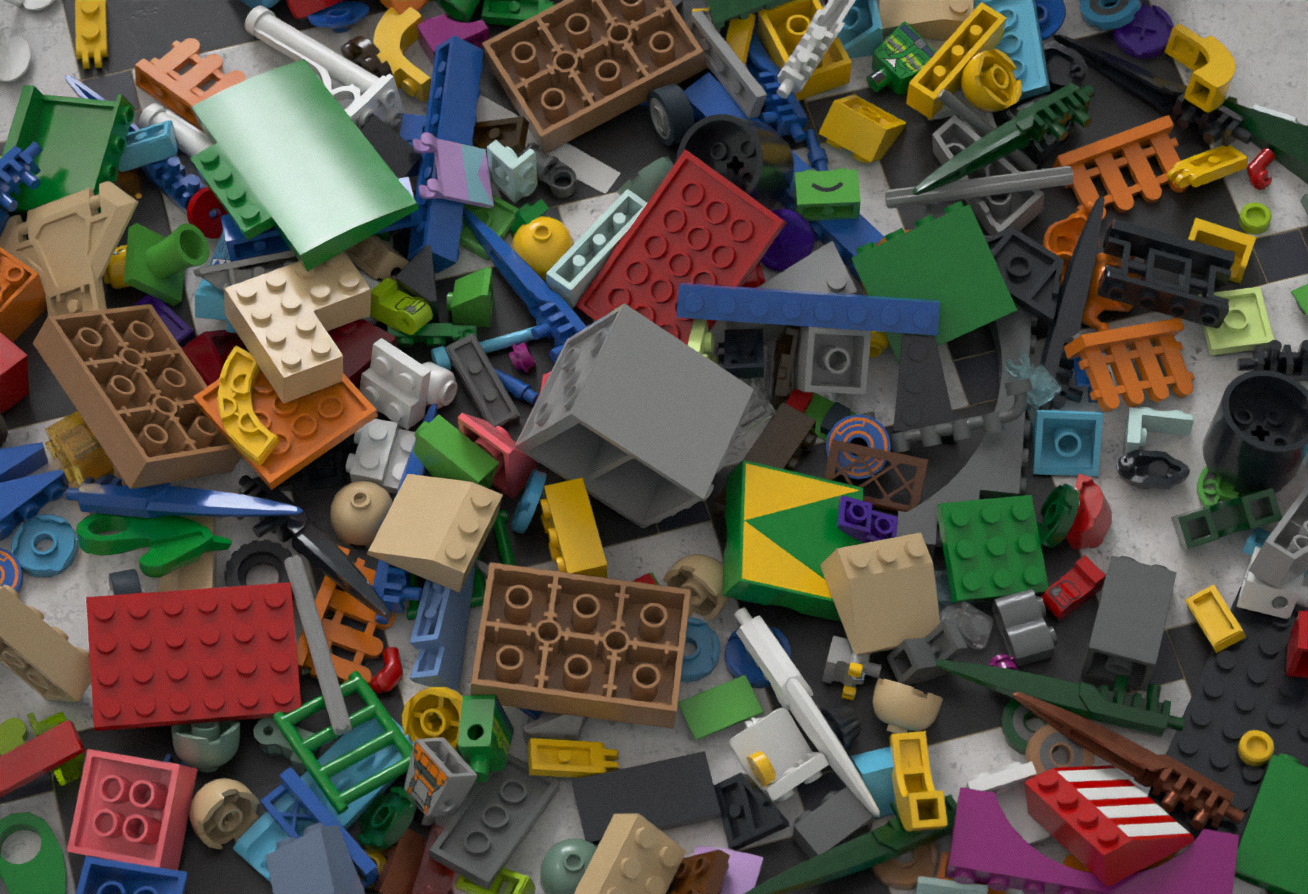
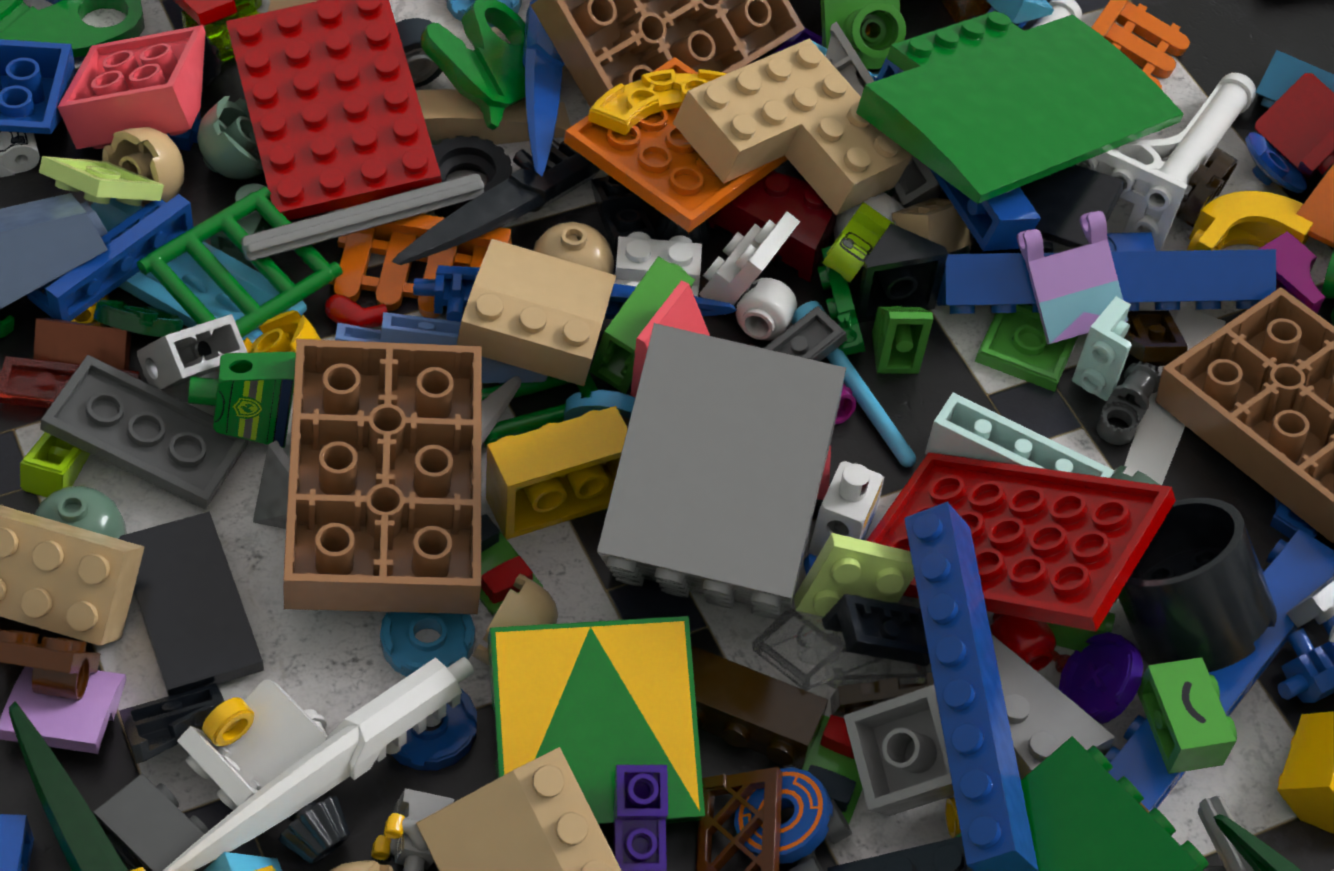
camera: 75 degrees right, 10 degrees down
blue piece [462,208,586,362] -> none
green plate [510,199,549,234] -> none
yellow cylinder [512,216,574,281] -> none
yellow hinge [527,738,620,778] -> none
black wheel [647,83,695,146] -> none
bright green piece [678,675,764,741] -> none
blue bar [804,129,829,171] -> none
none -> yellowish green plate [39,156,164,206]

